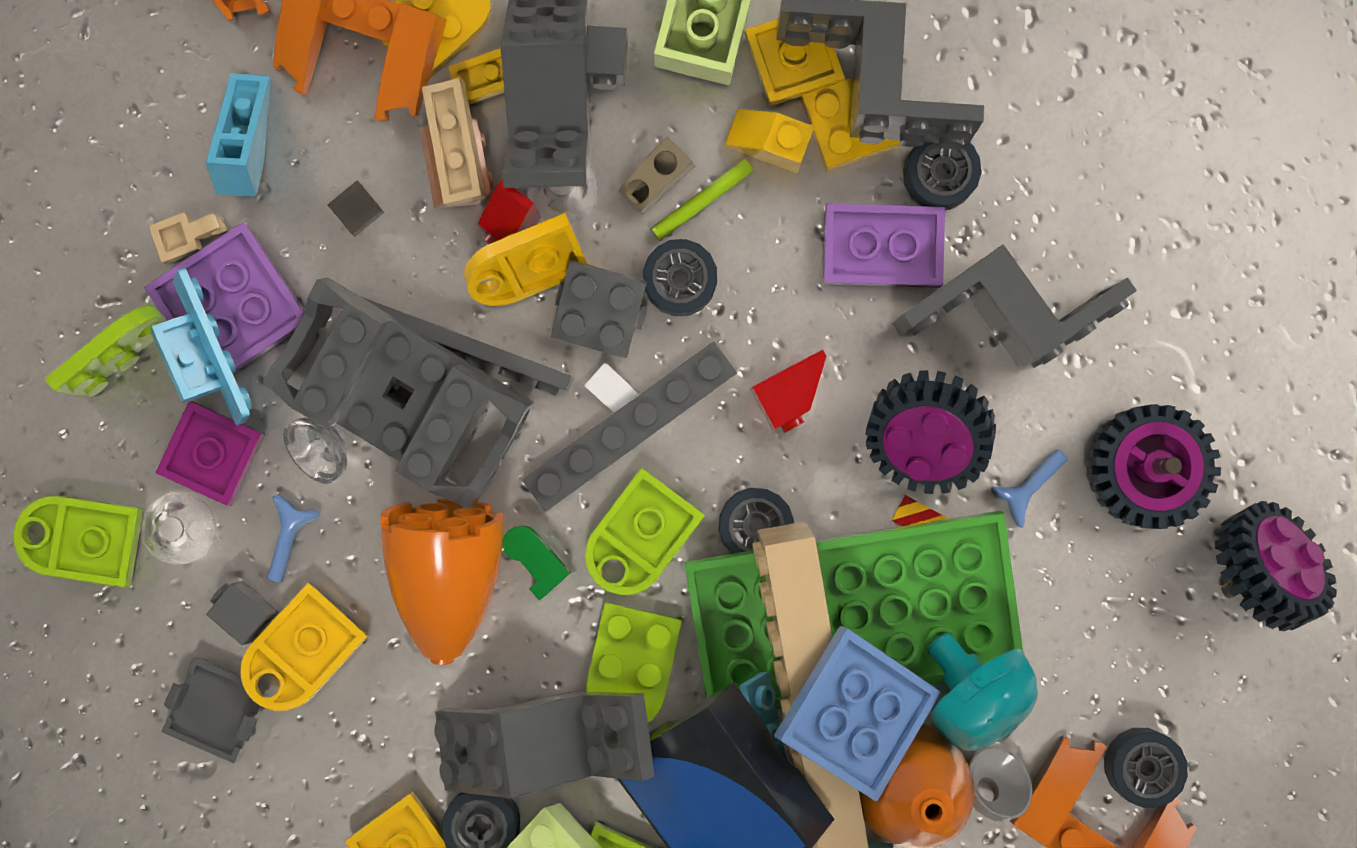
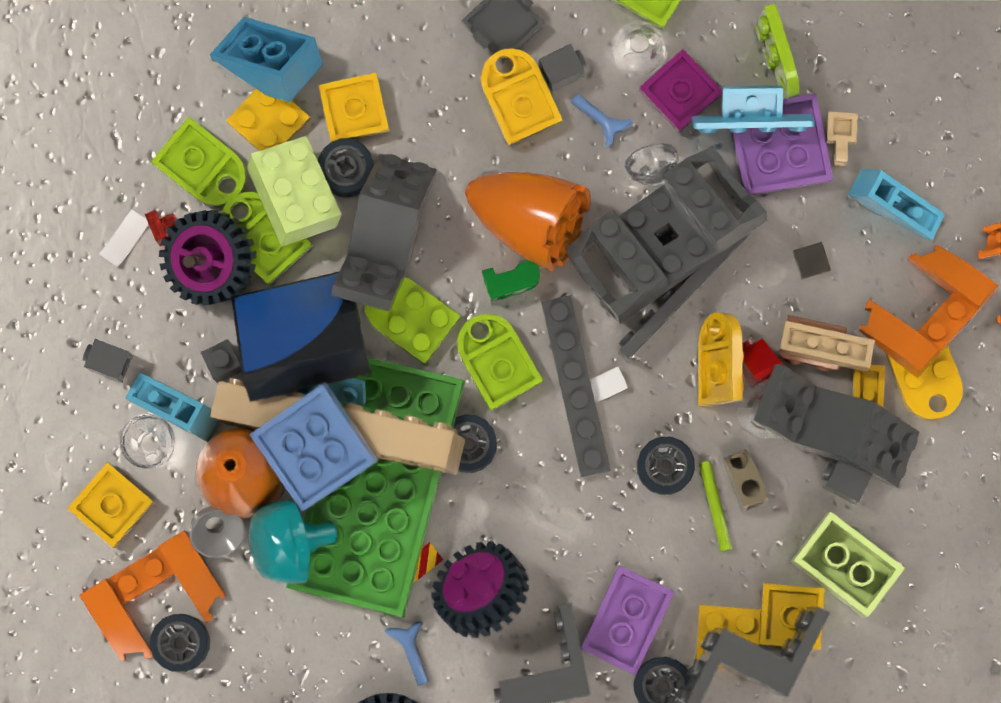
camera: 115 degrees right, 5 degrees down
dark grey piece [550,260,648,359] -> none
yellow slope [724,109,814,174] -> none
red slope [750,350,827,433] -> none

